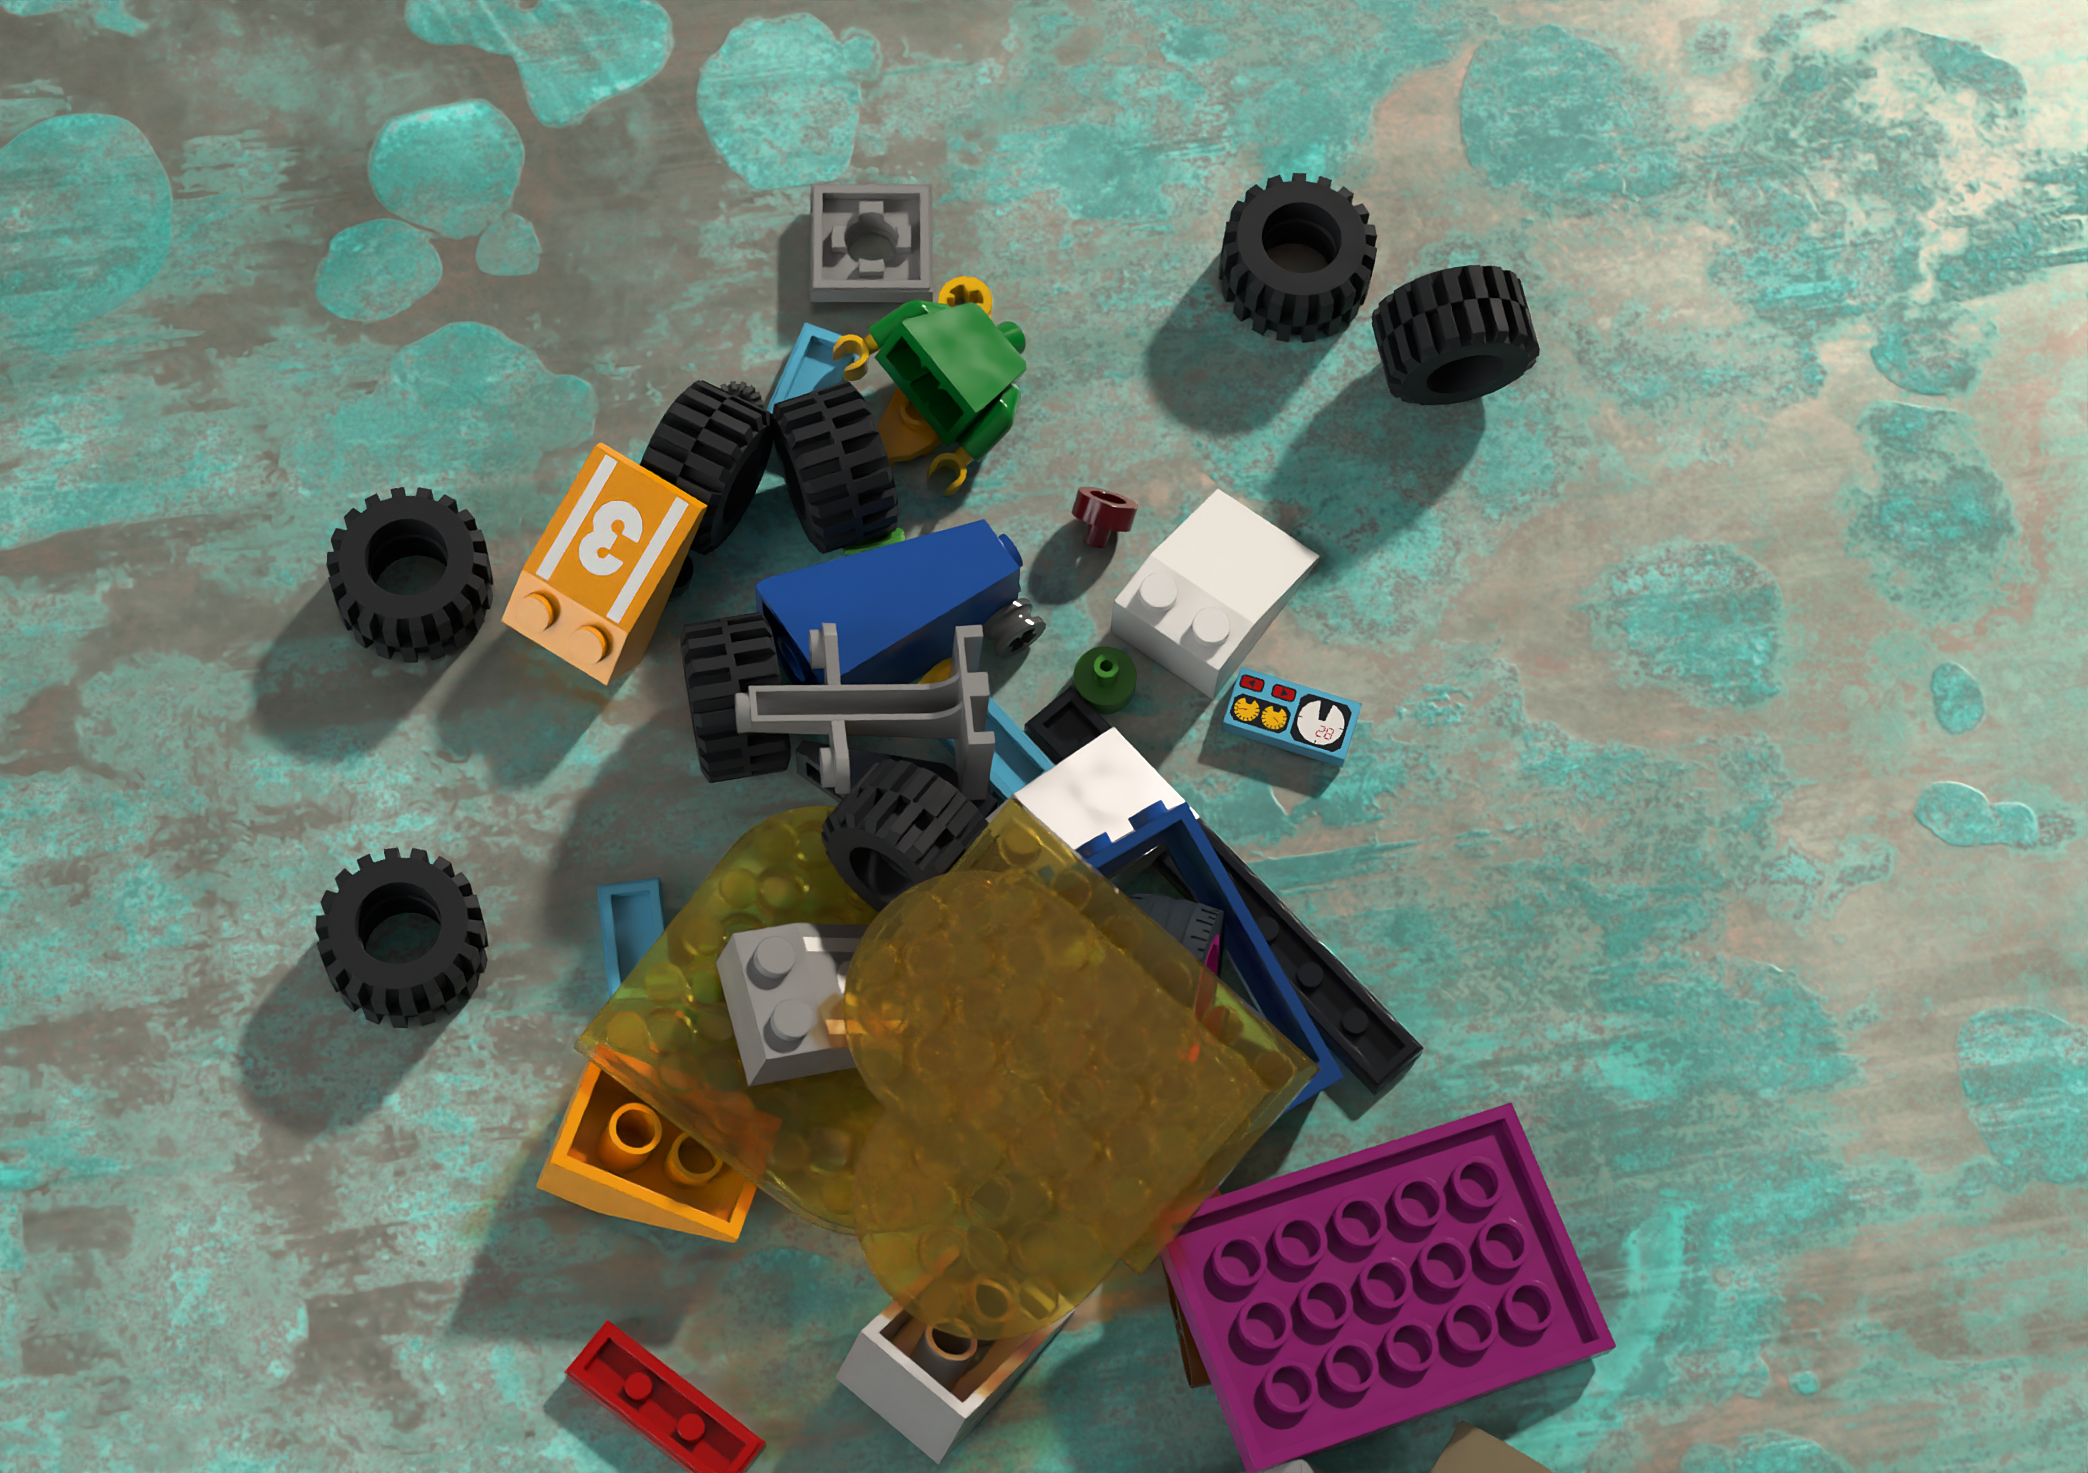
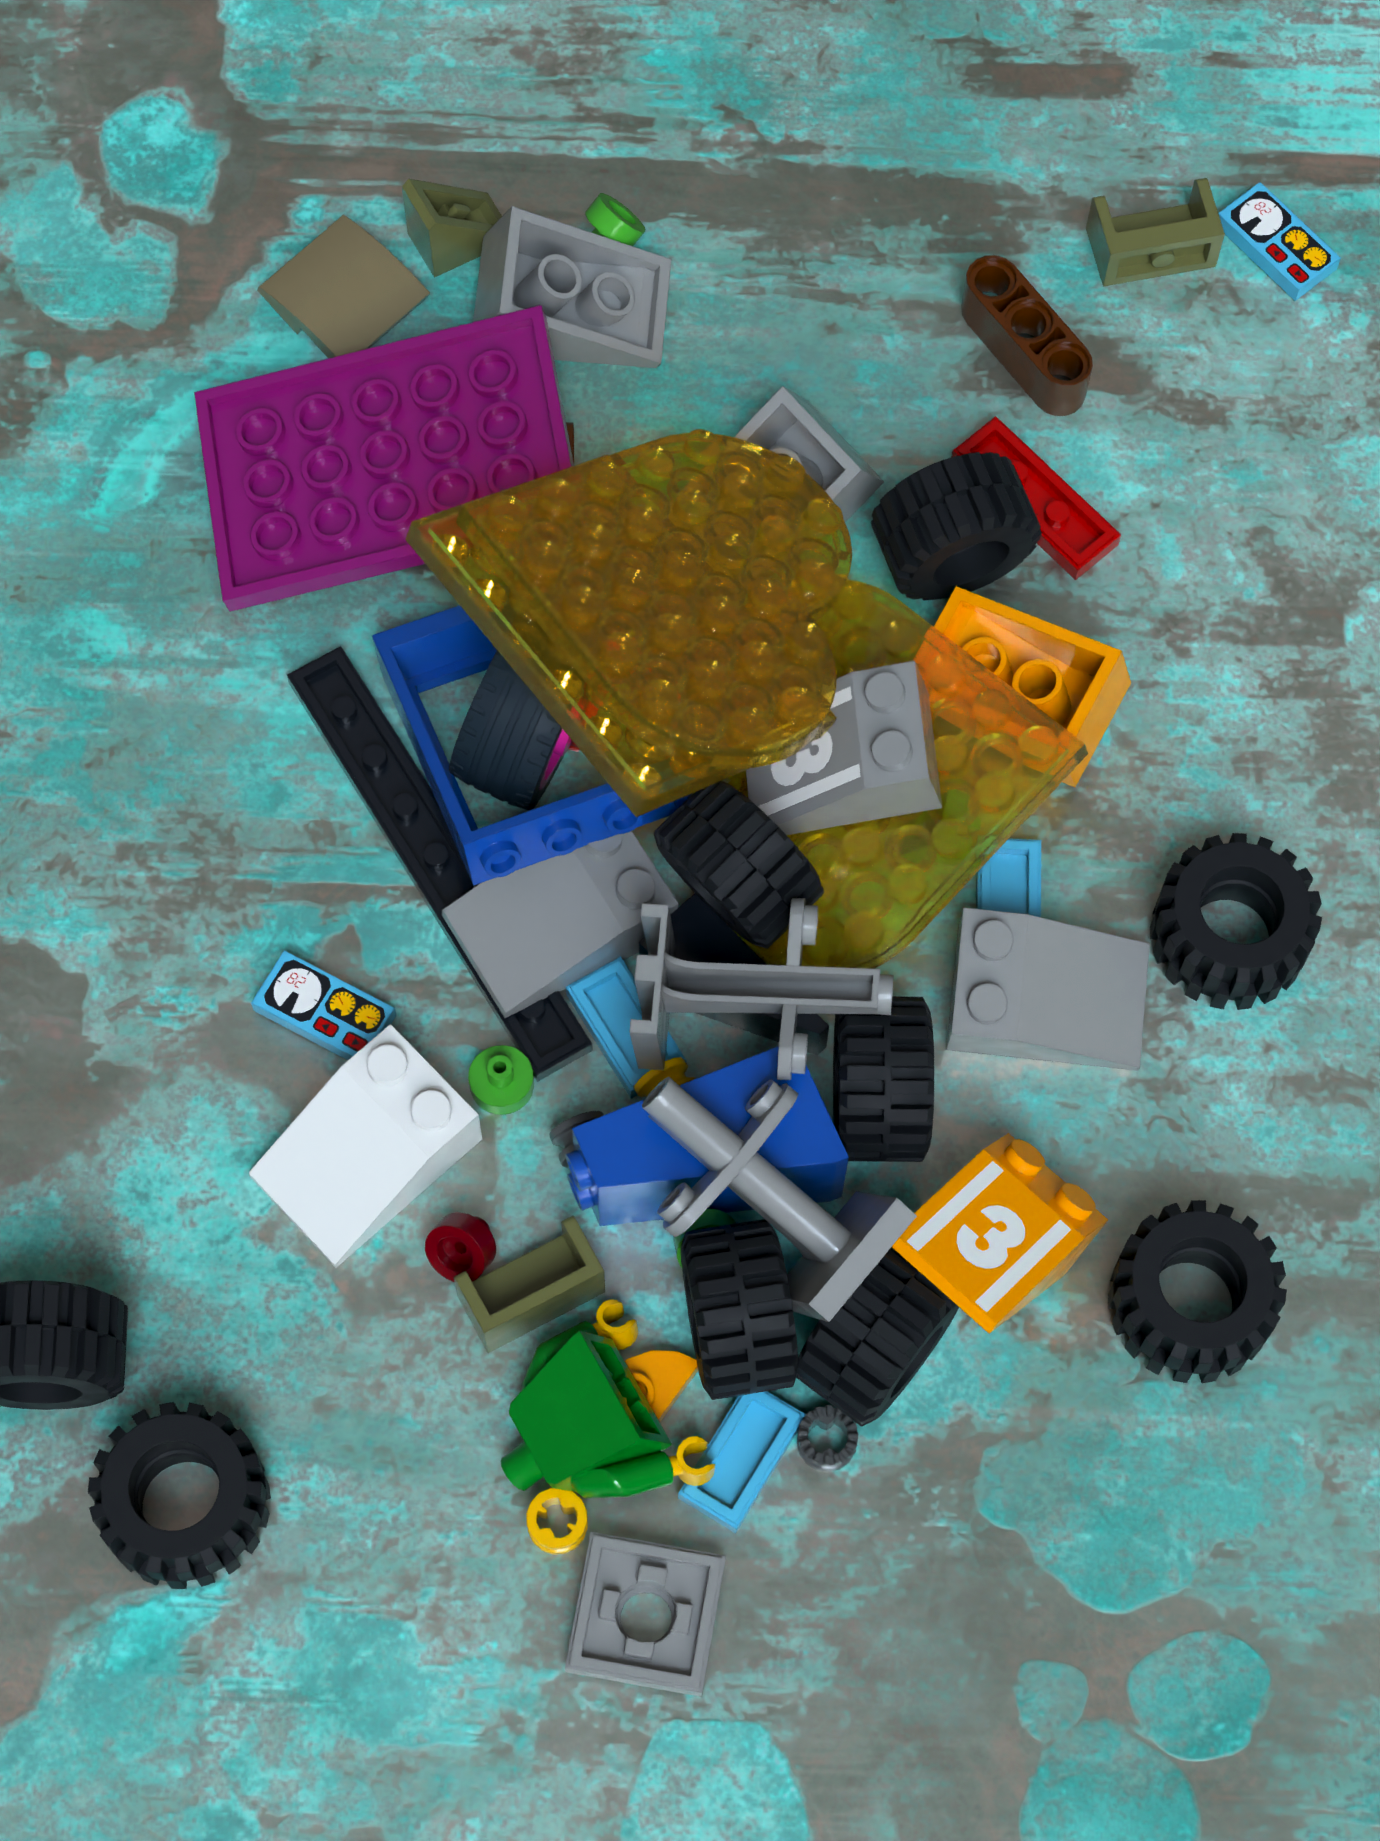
camera: 165 degrees left, 0 degrees up
none -> olive panel [454,1215,605,1353]
none -> light grey piece [642,1077,917,1322]
none -> black tyre [871,452,1042,600]
none -> light grey slope [946,907,1150,1071]

